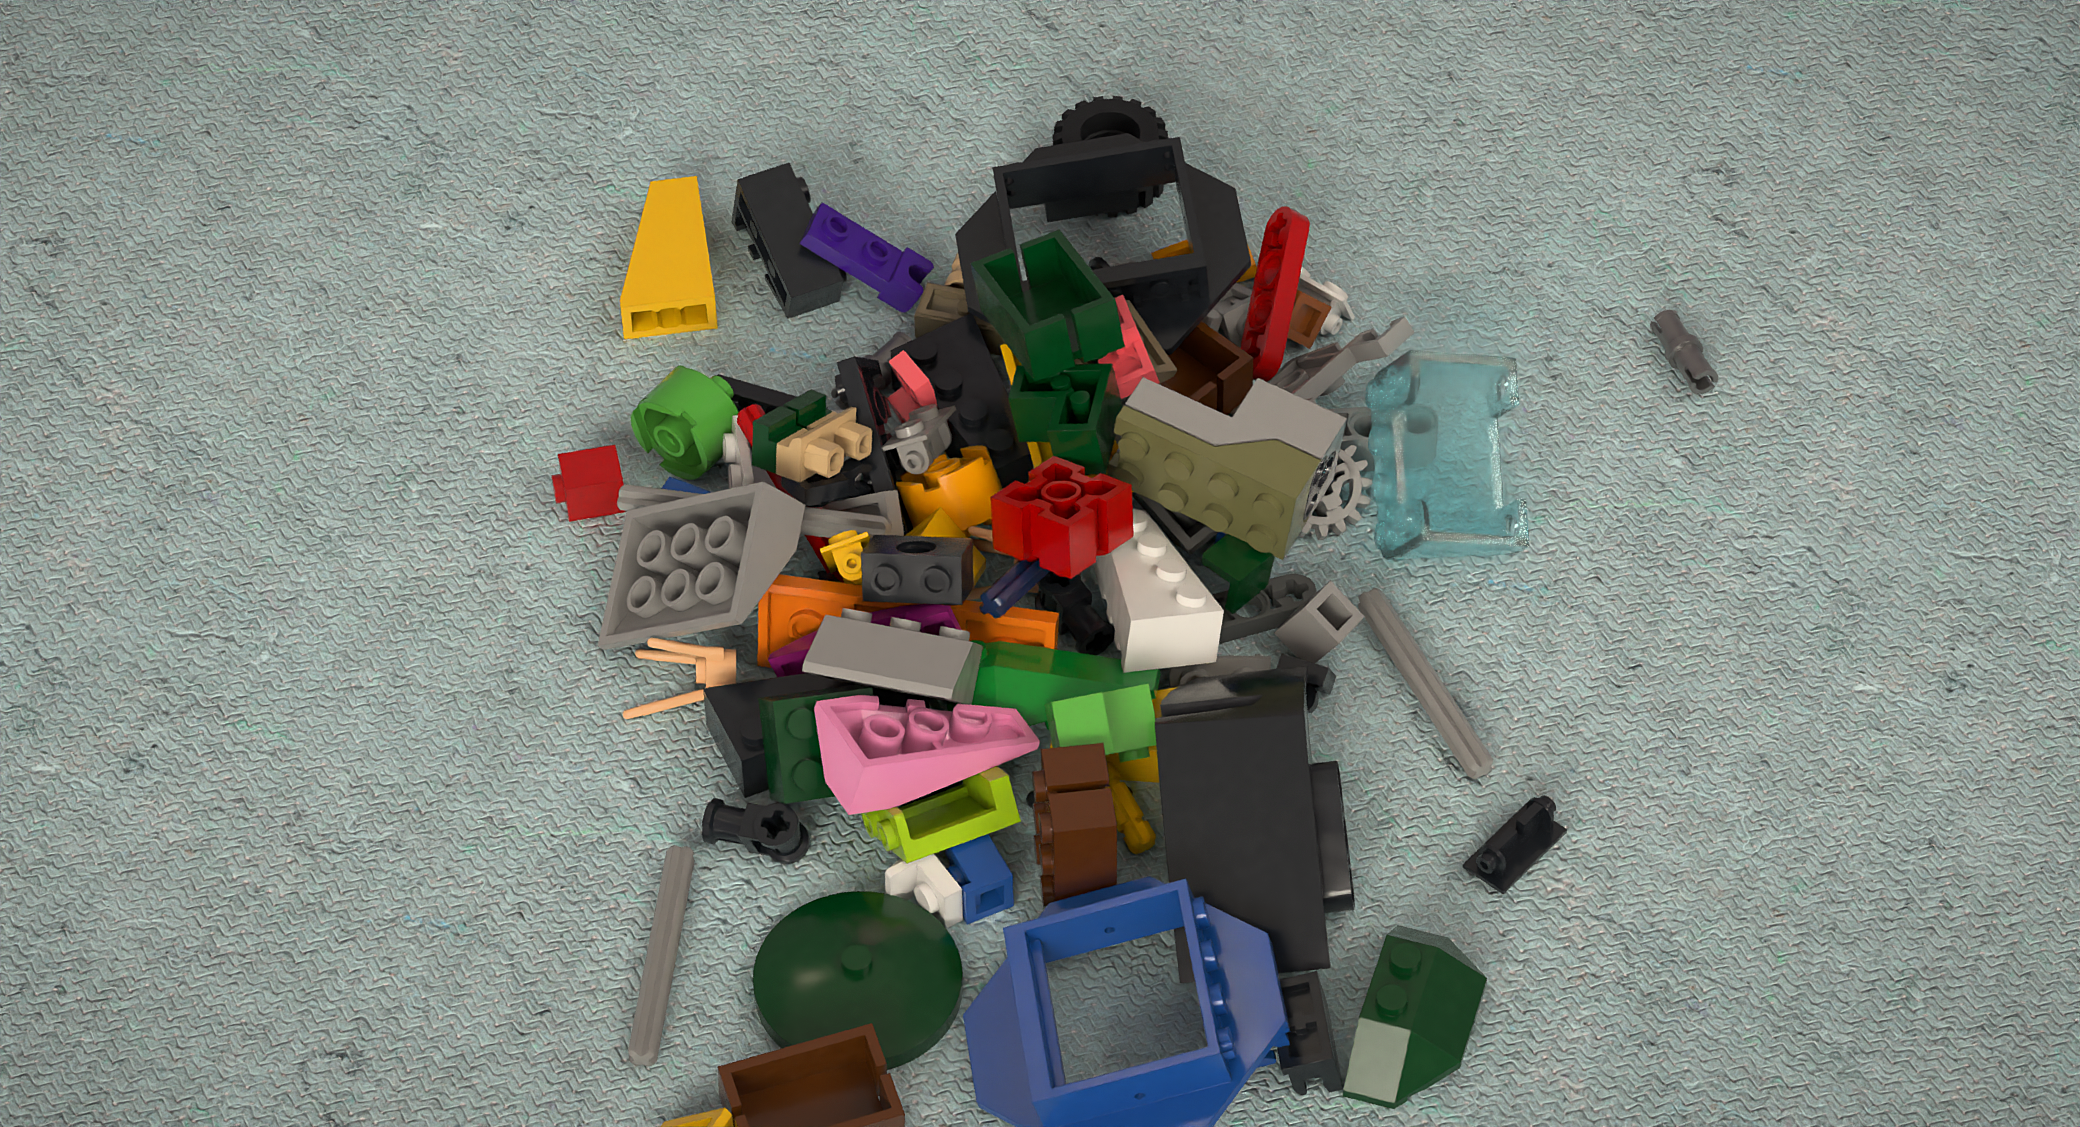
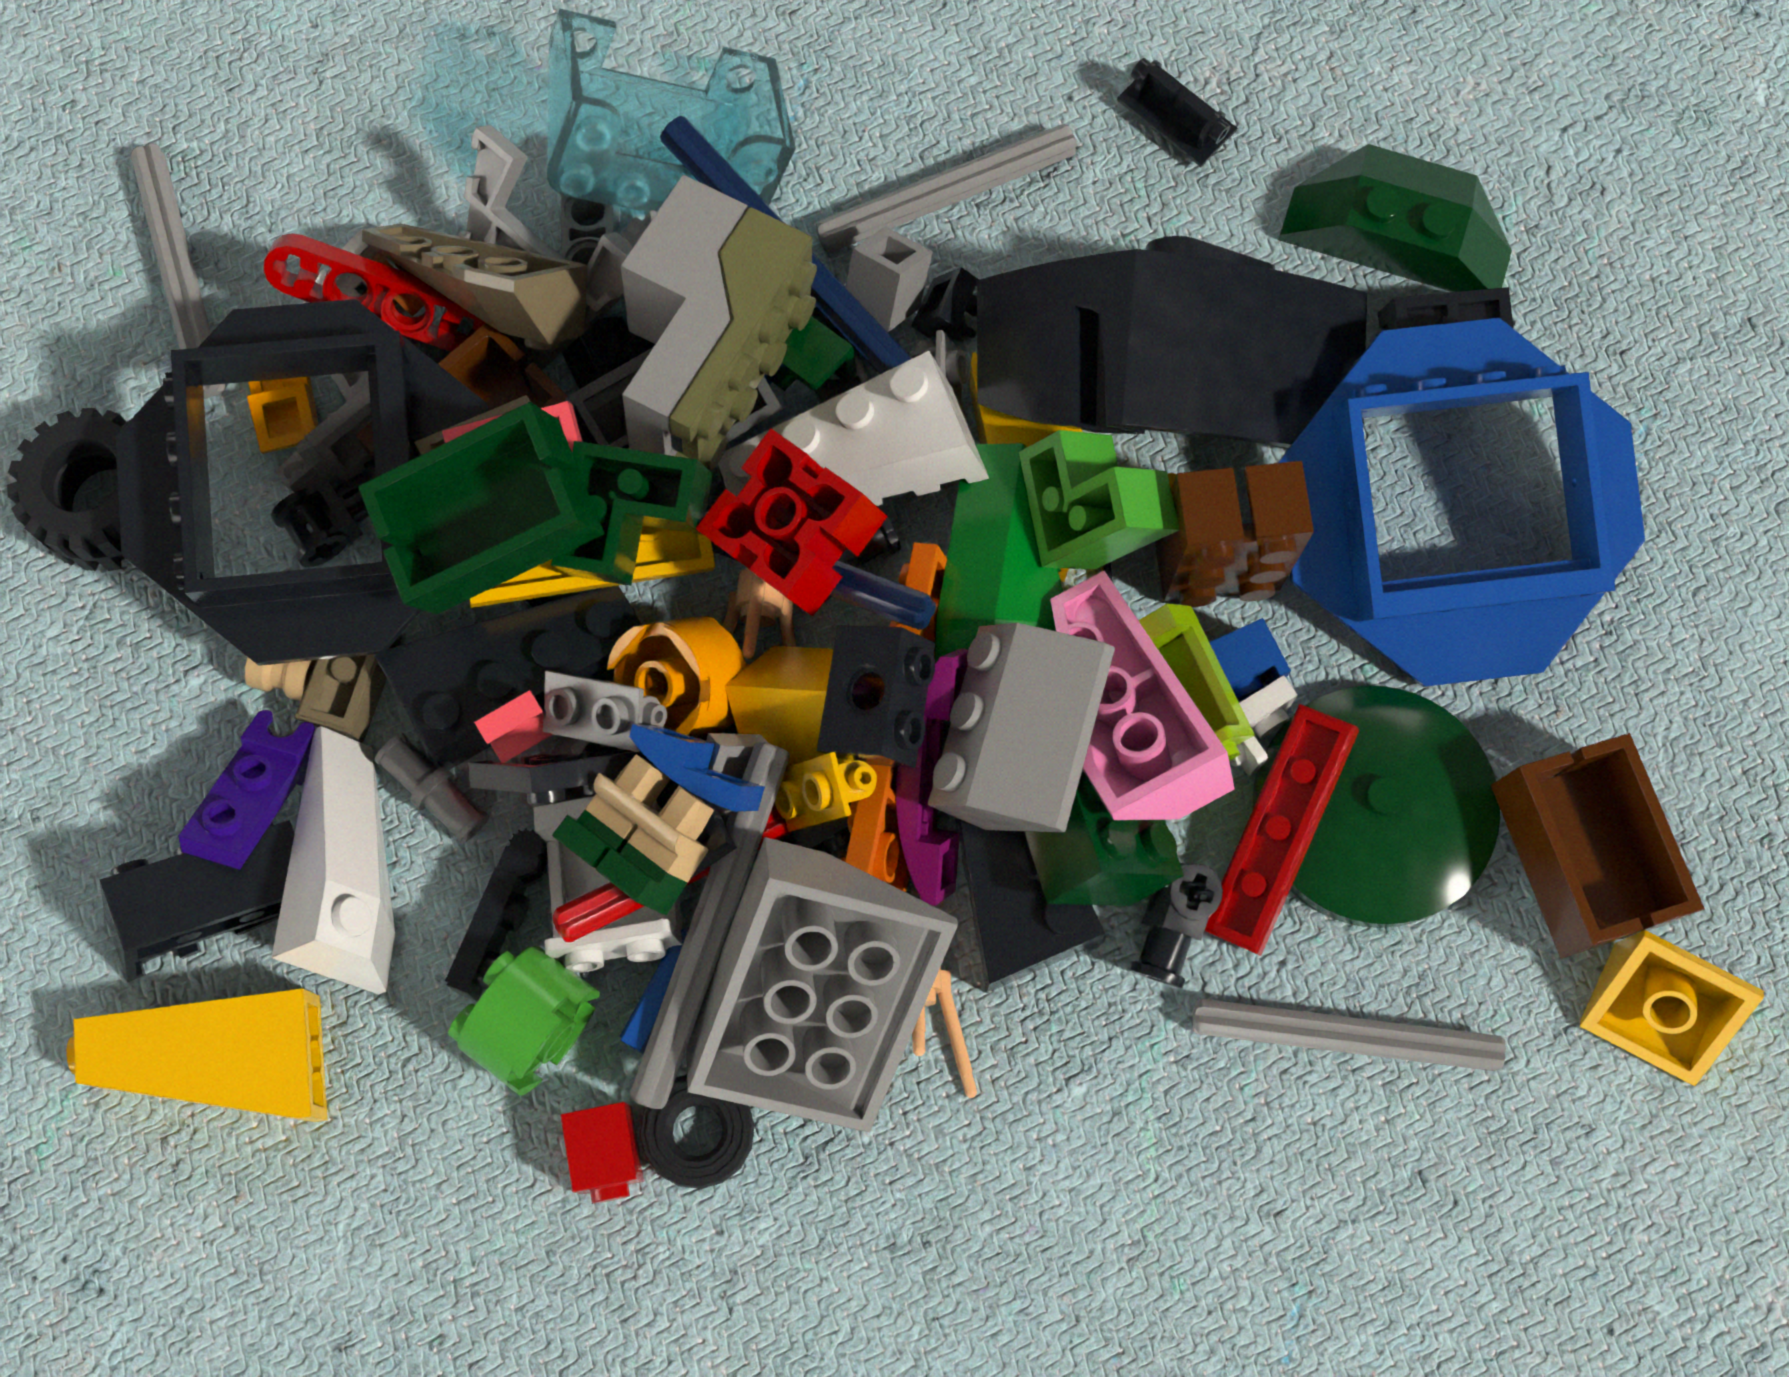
camera: 90 degrees left, 25 degrees up
none -> light grey axle [130,143,225,399]
none -> white wedge [271,726,395,994]
none -> dark tan wedge [362,223,588,350]
none -> blue slope [629,724,765,812]
none -> black tyre [640,1074,755,1189]
none -> dark blue axle [660,116,912,374]
none -> red tile [1205,704,1359,956]

